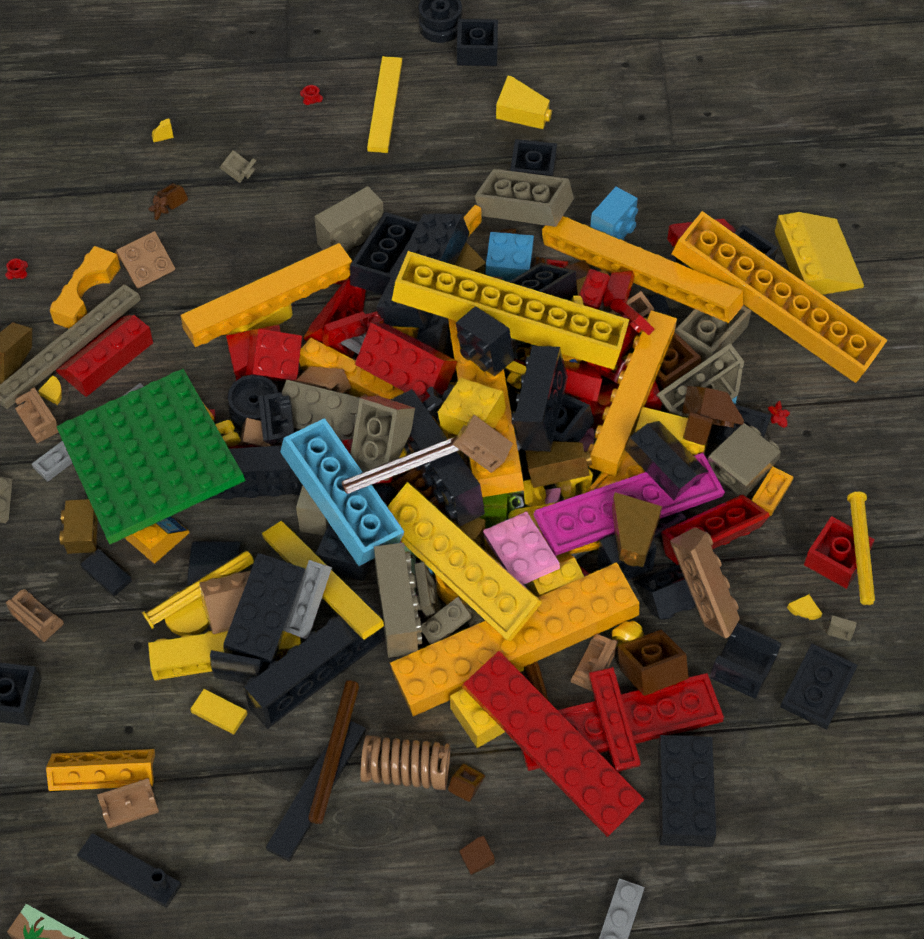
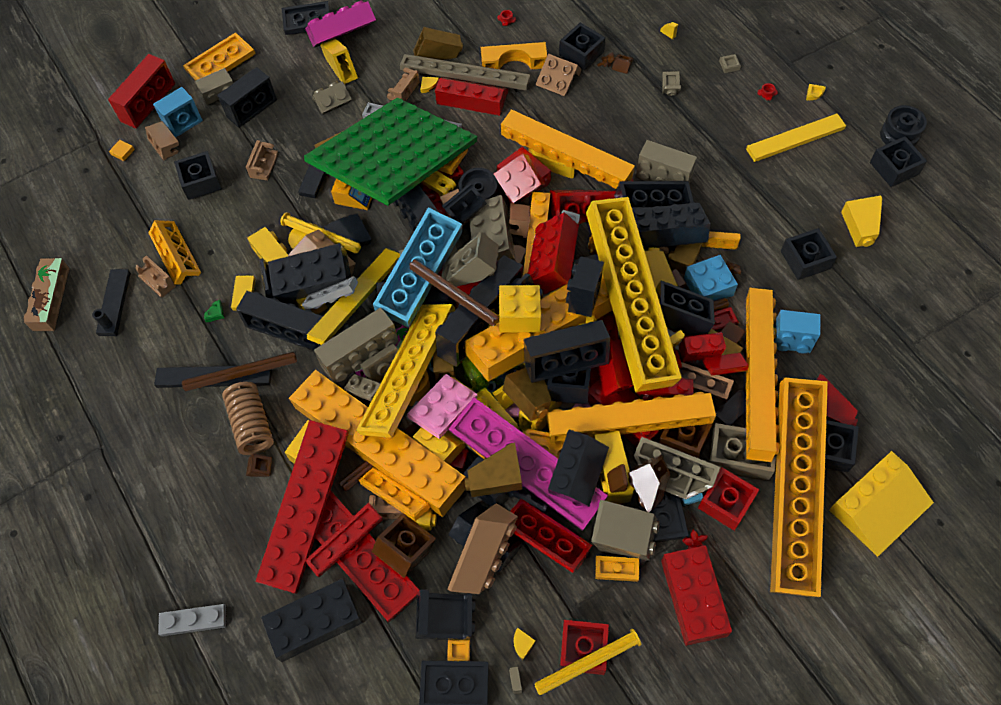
camera: 65 degrees right, 5 degrees up
red hinge [323,311,384,347] -> none
medium nougat hinge [453,415,513,473] -> none
reddish brown slope [459,836,495,875] -> none
dark tan brick [475,169,574,227] -> none
red plate [610,298,655,336] -> none
none -> green tile [204,300,224,323]
none -> light orange tile [359,467,430,522]
none -> light orange tile [447,640,470,661]
none -> black brick [559,22,606,70]
none -> red brick [661,545,732,646]
none -> red brick [698,467,759,531]
none -> dark tan tile [719,54,741,73]
none -> yellow tile [806,84,826,100]

